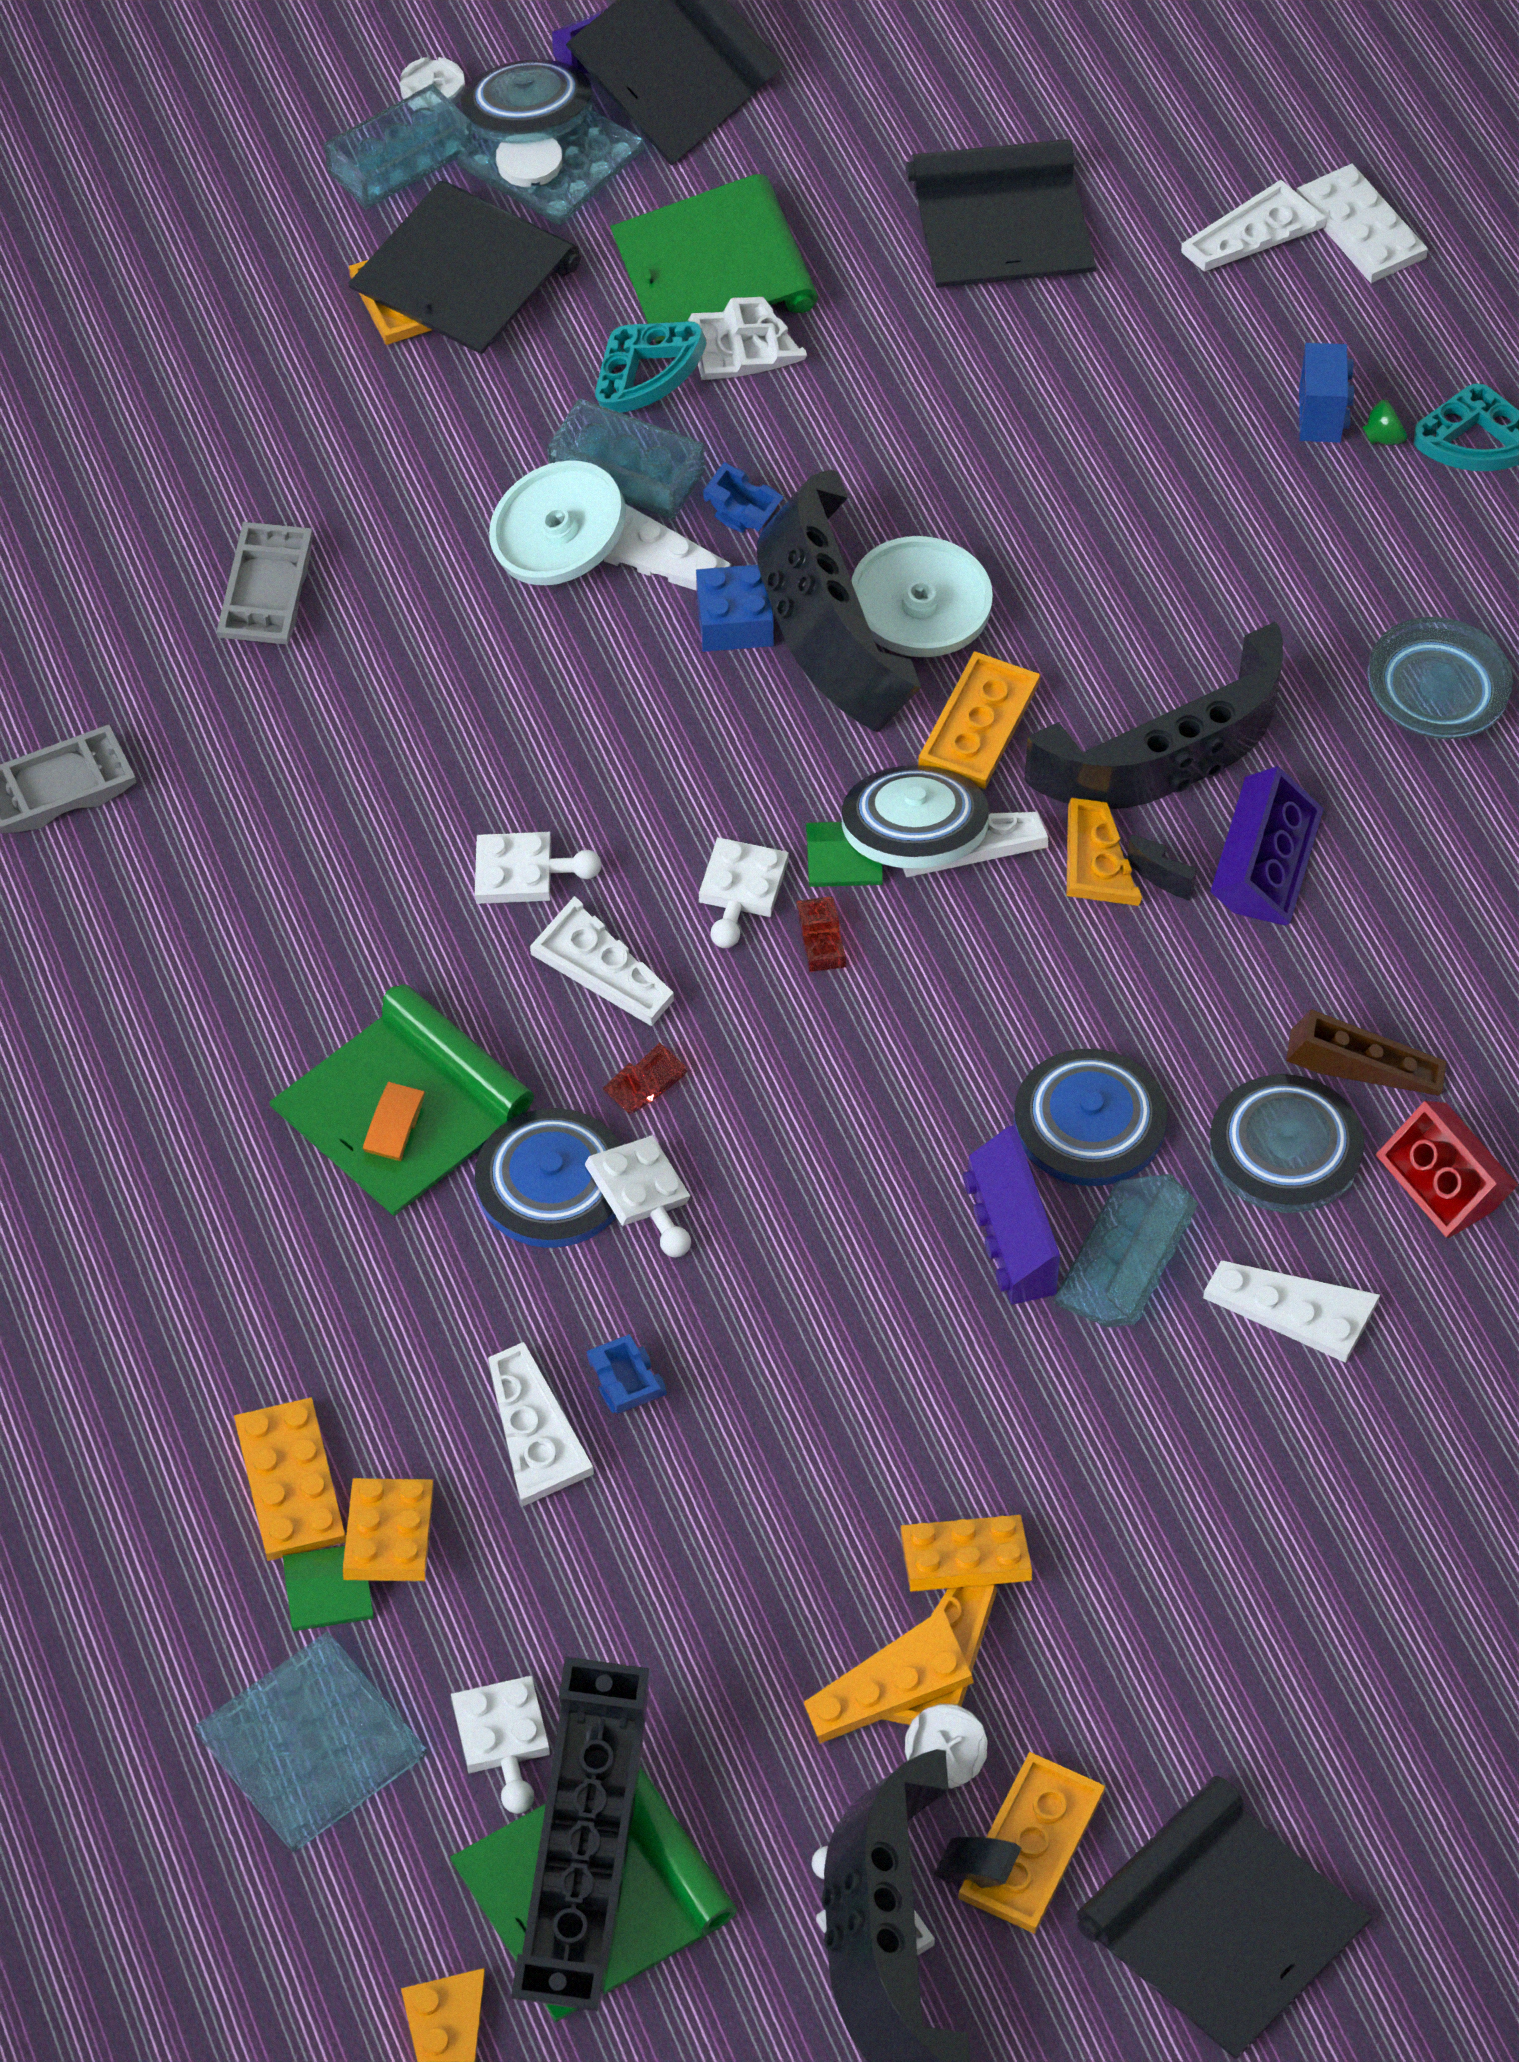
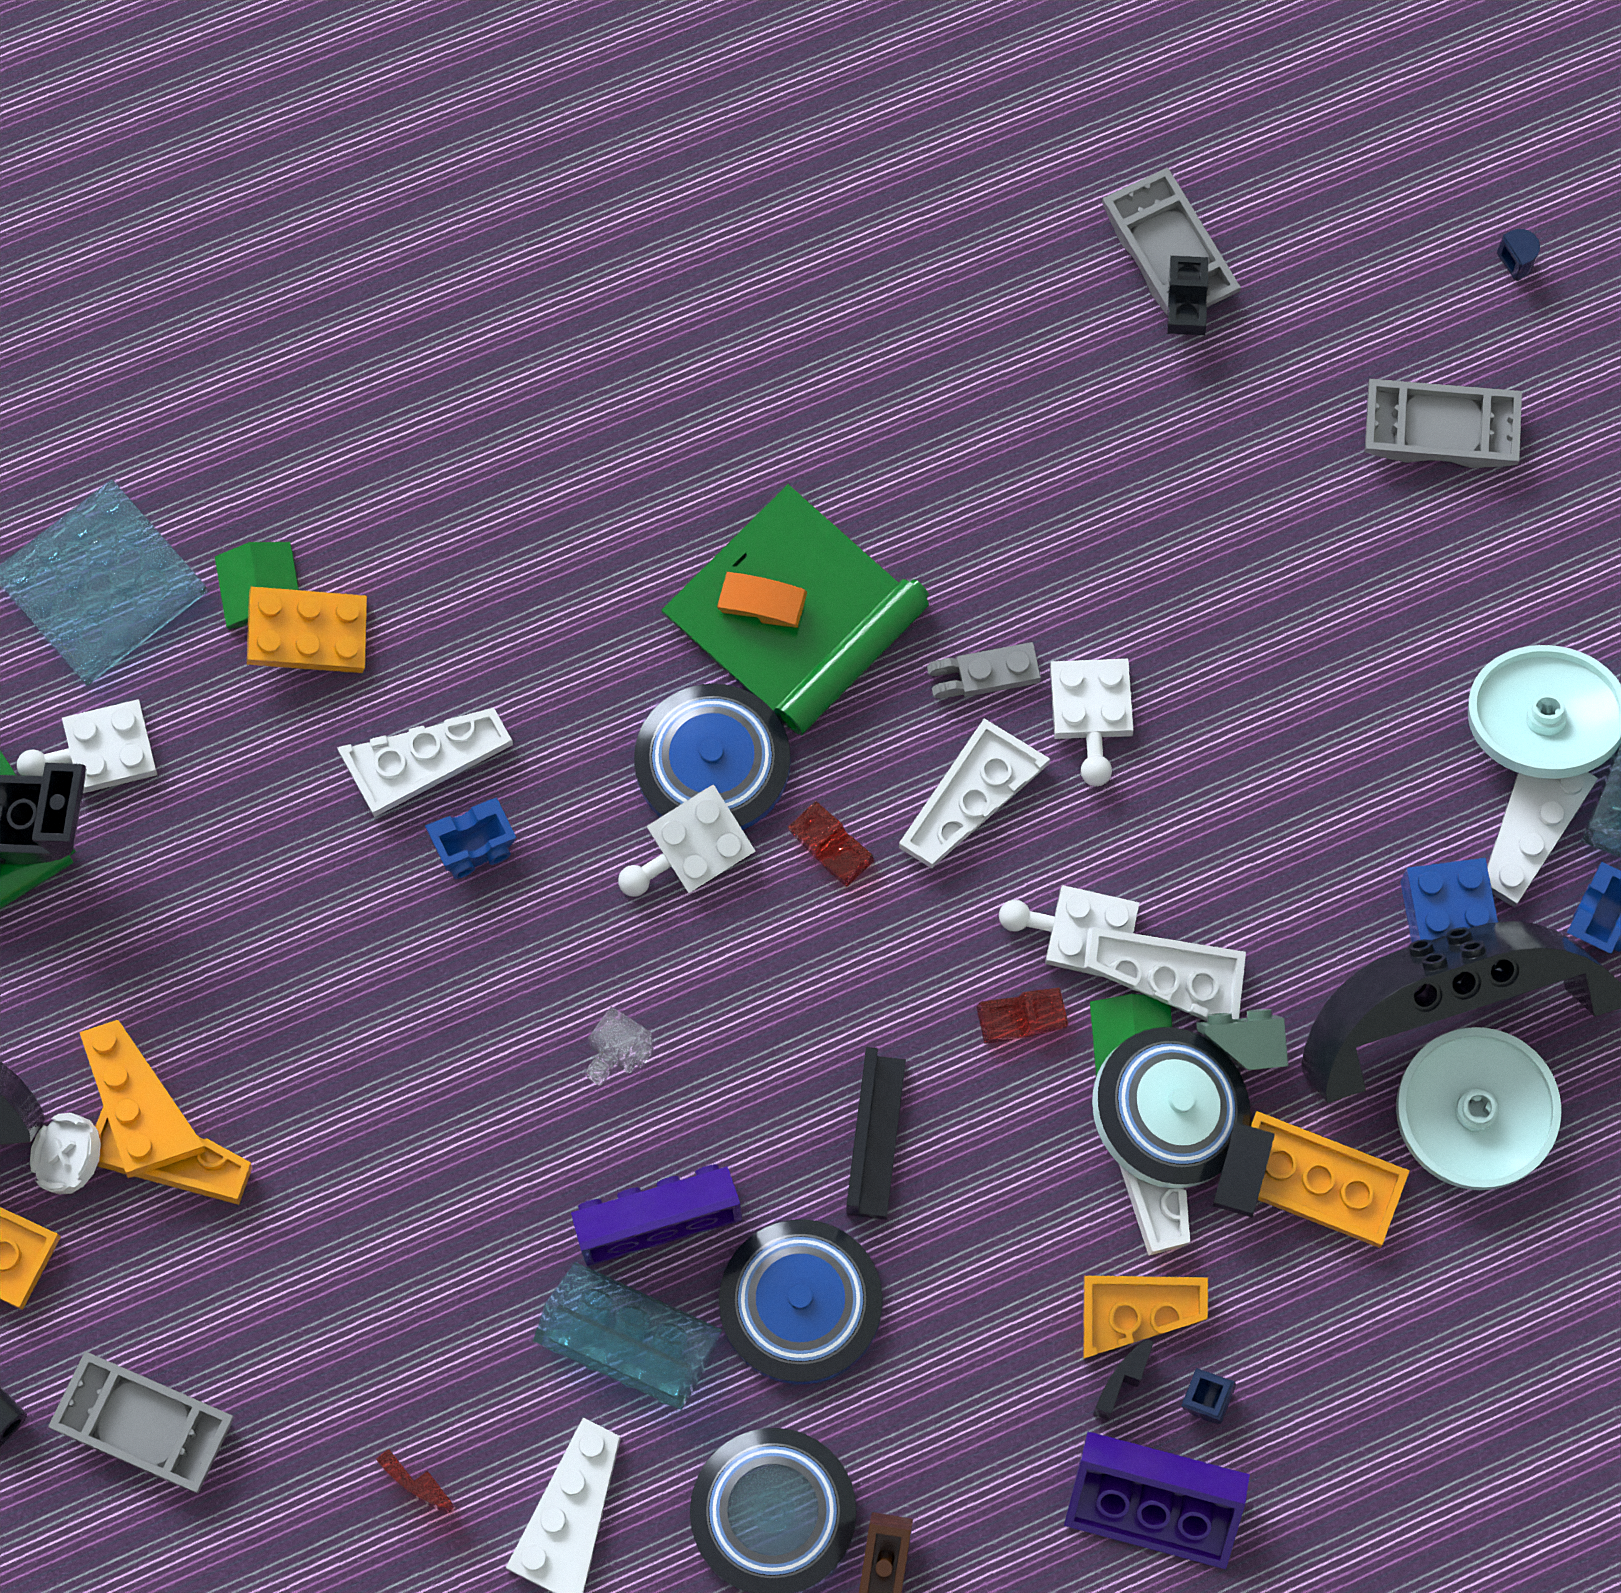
camera: 90 degrees right, 15 degrees up
light orange plate [234,1397,346,1561] -> none
light orange plate [900,1515,1032,1592] -> none
black slope [1024,622,1283,809] -> none
none -> light grey slope [48,1351,235,1494]
none -> clear red slope [376,1449,457,1514]
none -> clear brick [586,1006,654,1086]
none -> black fence [846,1047,906,1220]
none -> light grey hinge [927,642,1041,699]
none -> white wing [1084,927,1246,1021]
none -> black slope [1167,255,1208,336]
none -> dark blue brick [1181,1368,1236,1424]
none -> sand green slope [1196,1009,1288,1070]
none -> black slope [1213,1122,1275,1218]
none -> dark blue brick [1497,229,1540,281]

